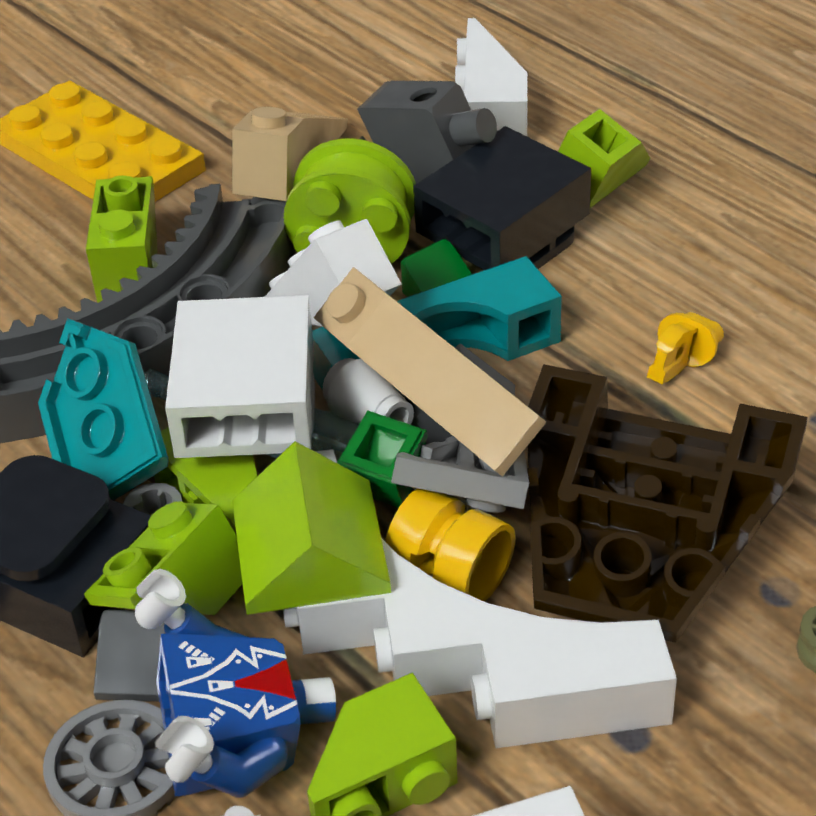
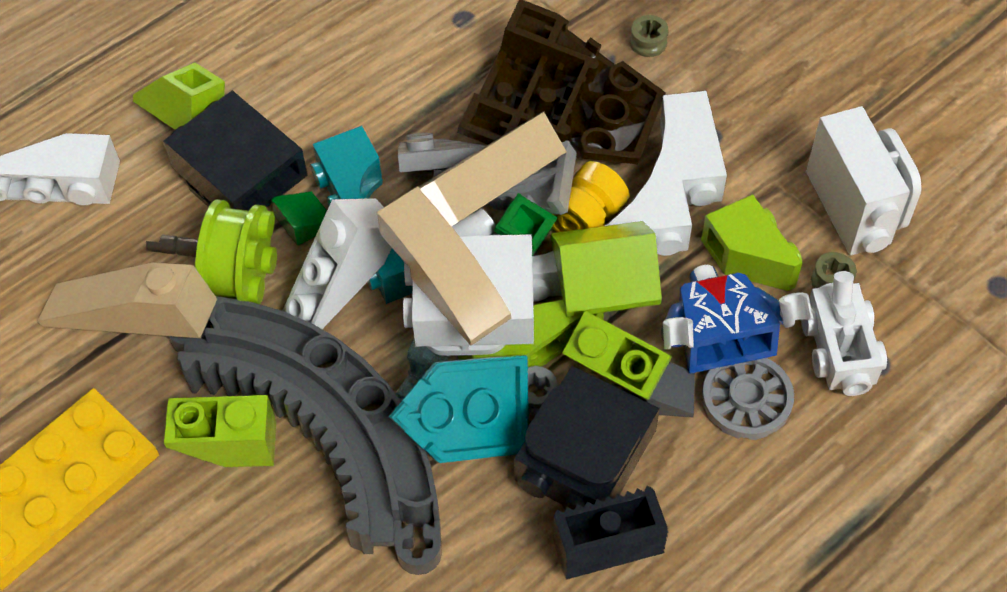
camera: 90 degrees left, 15 degrees up
dark grey torso [357,80,497,184] -> none
yellow piece [646,312,724,385] -> none
none -> tan slope [377,186,511,346]
none -> light grey wing [398,133,486,172]

